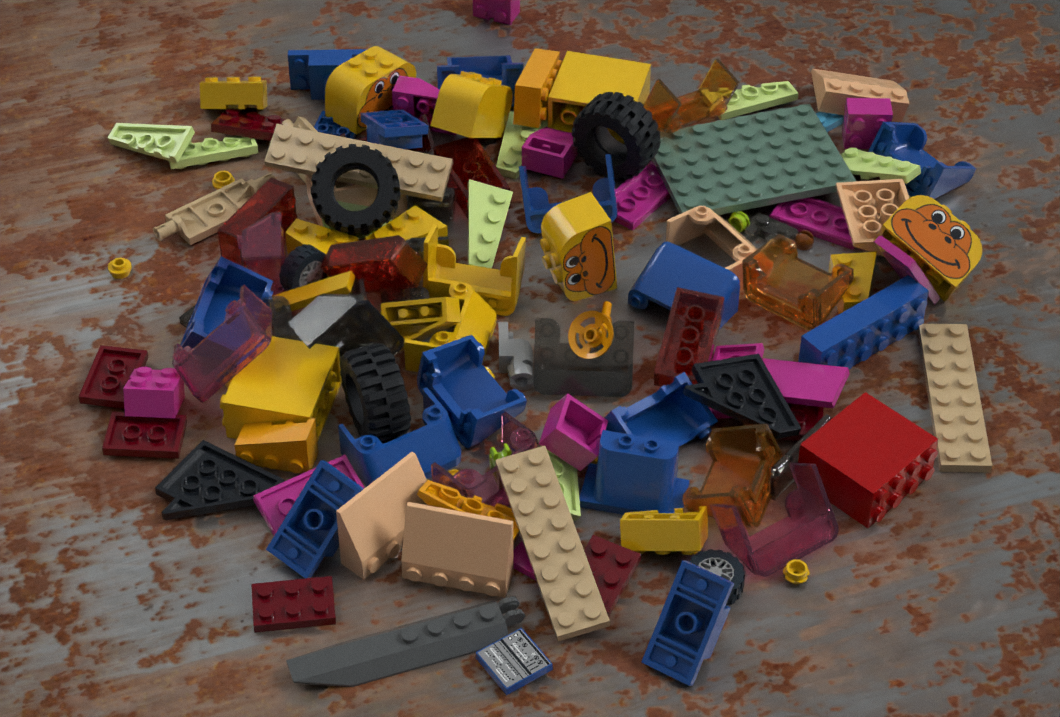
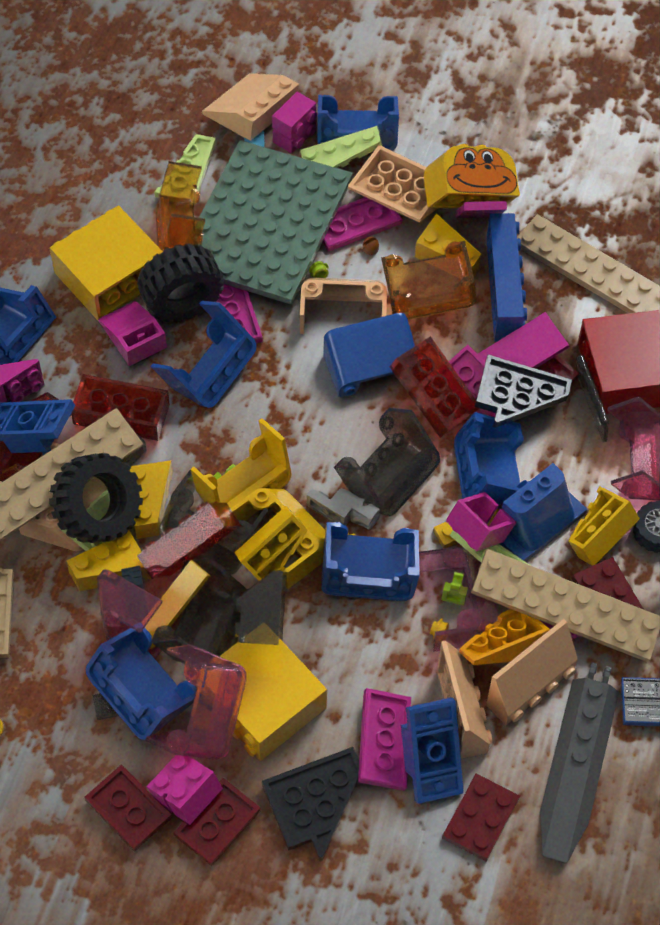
camera: 55 degrees left, 15 degrees up
clear red brick [218,178,298,270] -> none
light orange wedge [234,418,319,474] -> none
blue windscreen [338,387,461,487] -> none
black tyre [340,343,411,442] -> none
yellow brick [430,71,513,138] -> none
yellowish green wing [468,179,513,268] -> none
yellowish green wing [496,111,548,179] -> none
light orange brick [513,48,563,128] -> none
brick [540,192,617,301] -> none
light orange dish [568,301,614,359] -> none
clear orange windscreen [682,424,783,528] -> none
clear smoke plate [745,212,798,254] -> none

